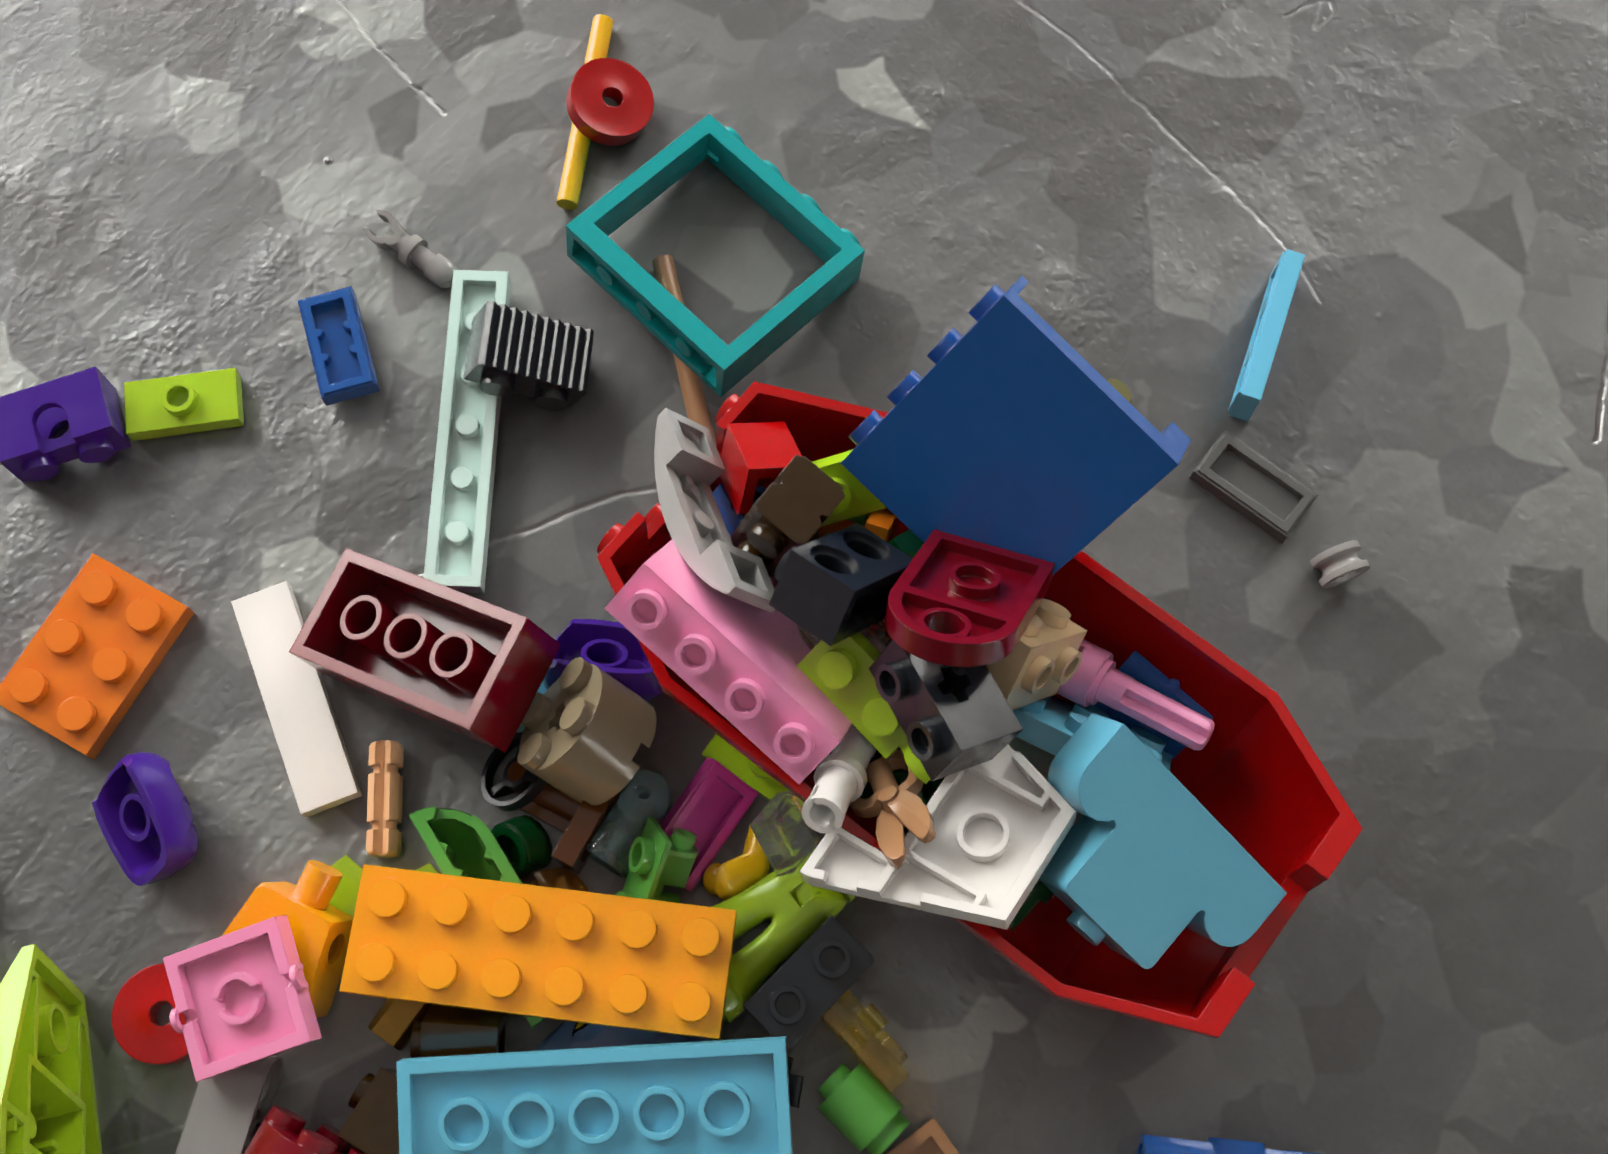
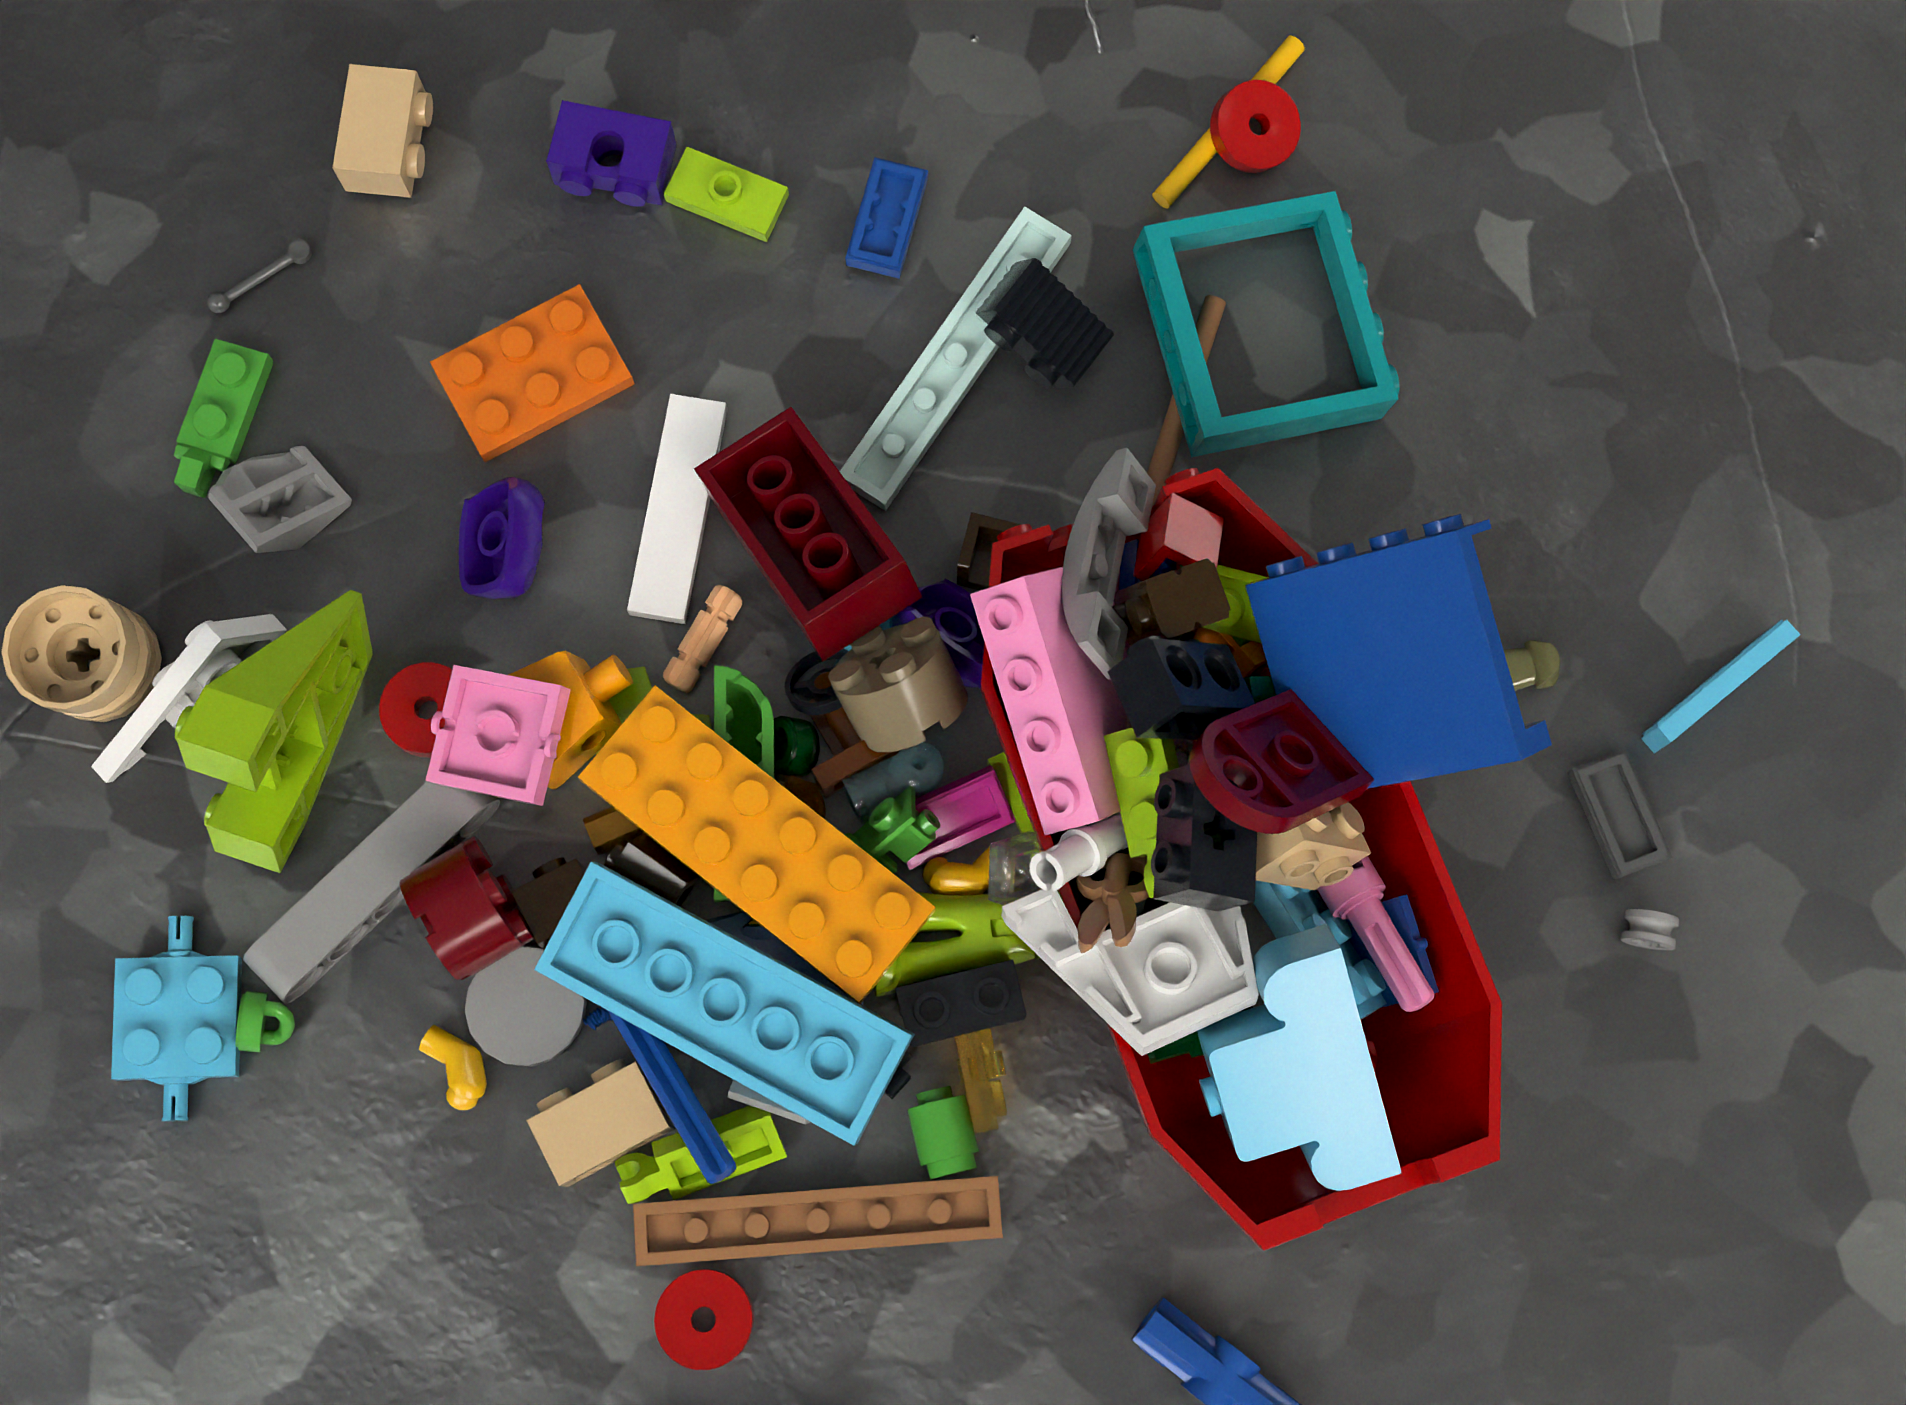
camera: 30 degrees right, 5 degrees up
light grey piece [363,210,458,288] -> none
none -> dark brown panel [957,512,1022,591]

